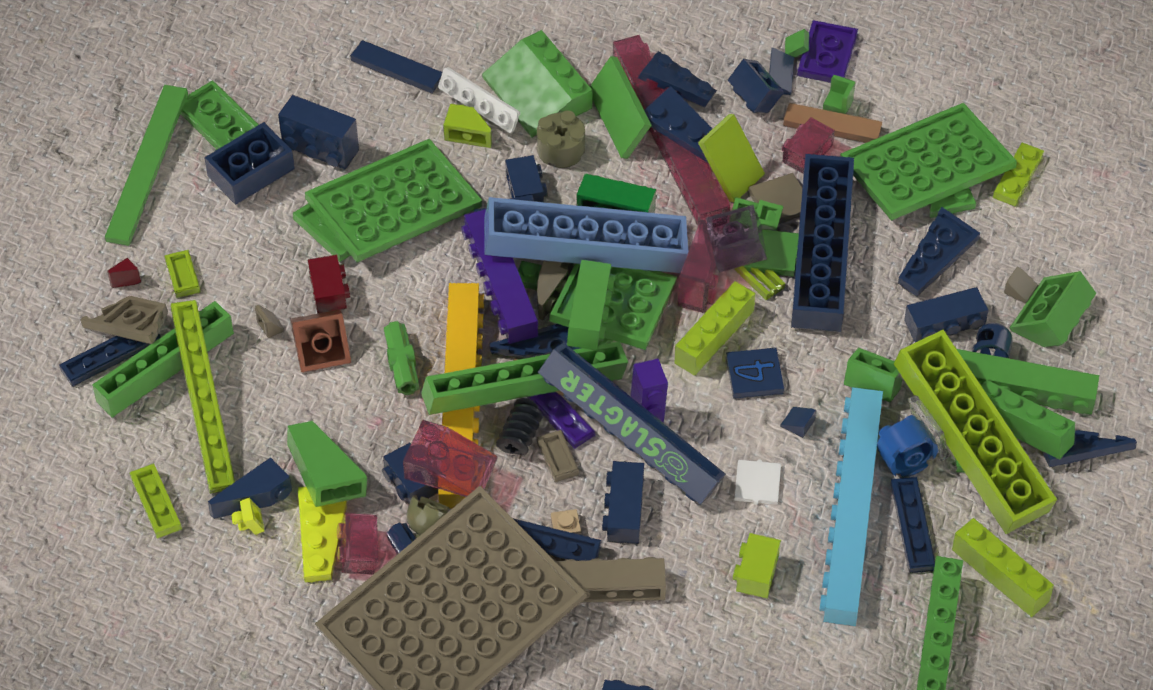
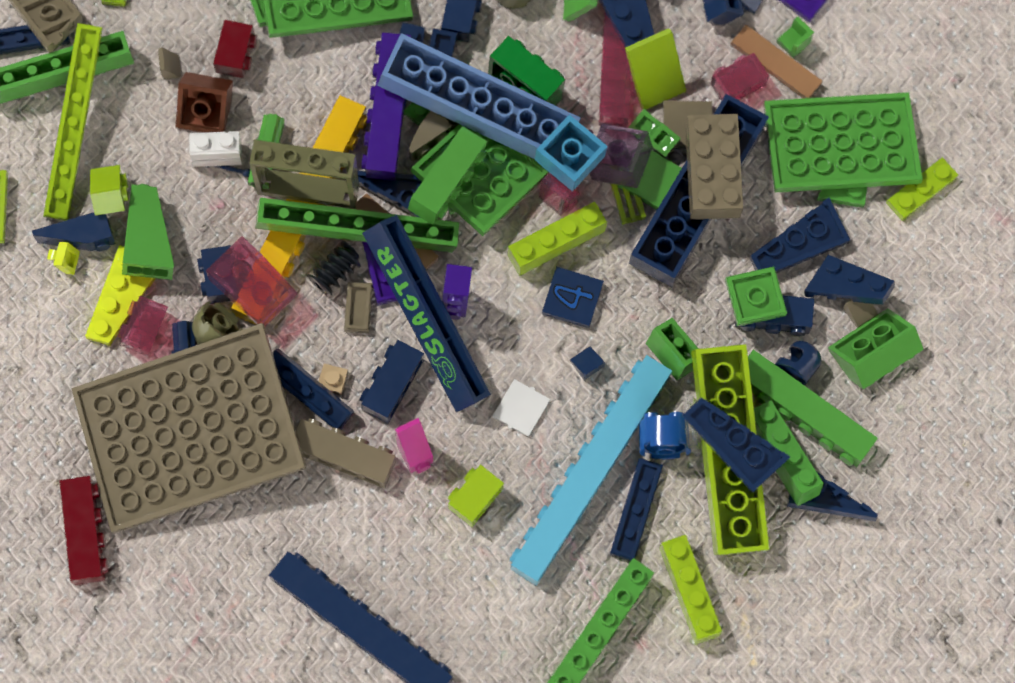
camera: 20 degrees right, 20 degrees up
none -> lime brick [90,165,129,215]
none -> white brick [189,131,242,167]
none -> dark blue hinge [205,166,250,178]
none -> olive window [249,140,360,209]
none -> dark pink slope [395,418,433,473]
none -> dark azure brick [535,114,608,192]
none -> dark blue wing [681,397,791,492]
none -> dark tan brick [685,114,743,219]
none -> bright green plate [725,267,787,327]
none -> dark blue wing [804,255,895,305]

